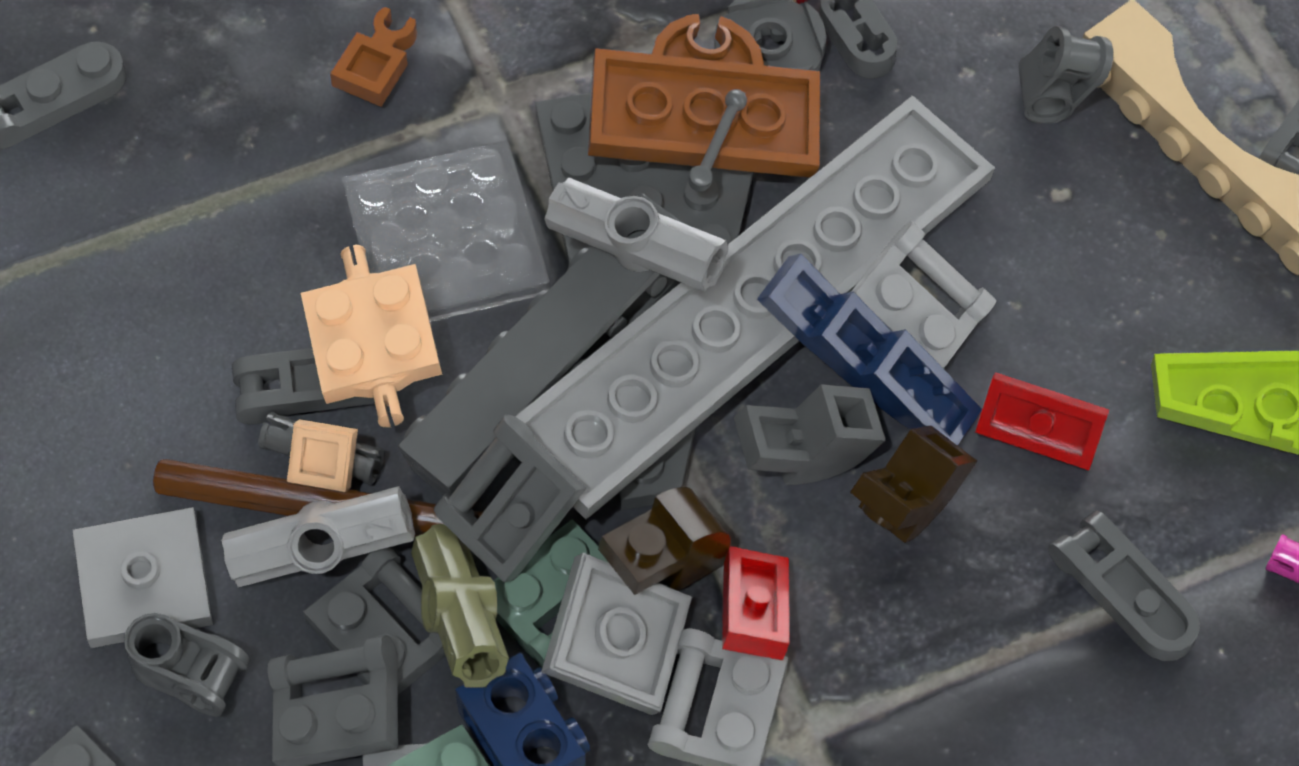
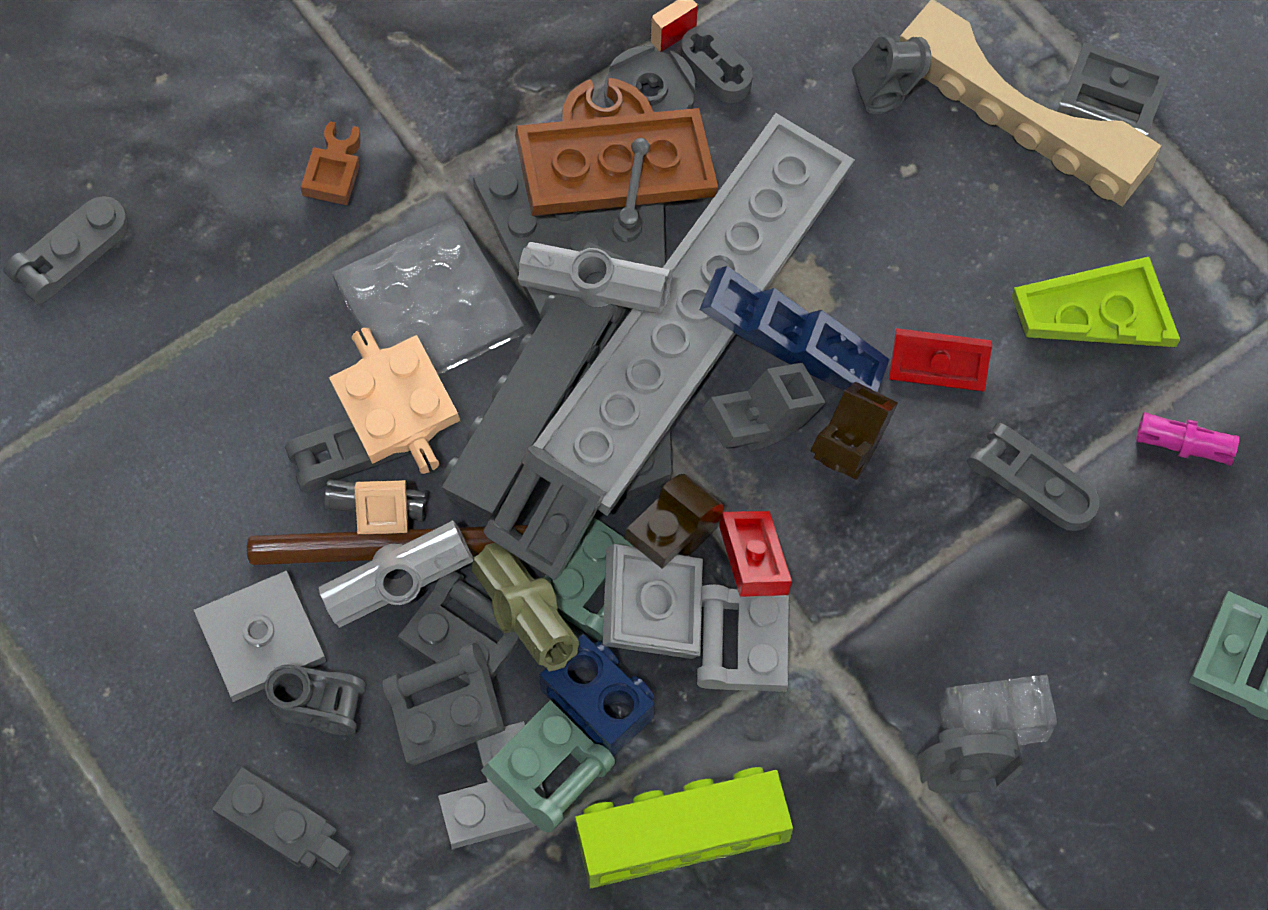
camera: 15 degrees left, 5 degrees up
light grey plate [851,221,996,369] -> none

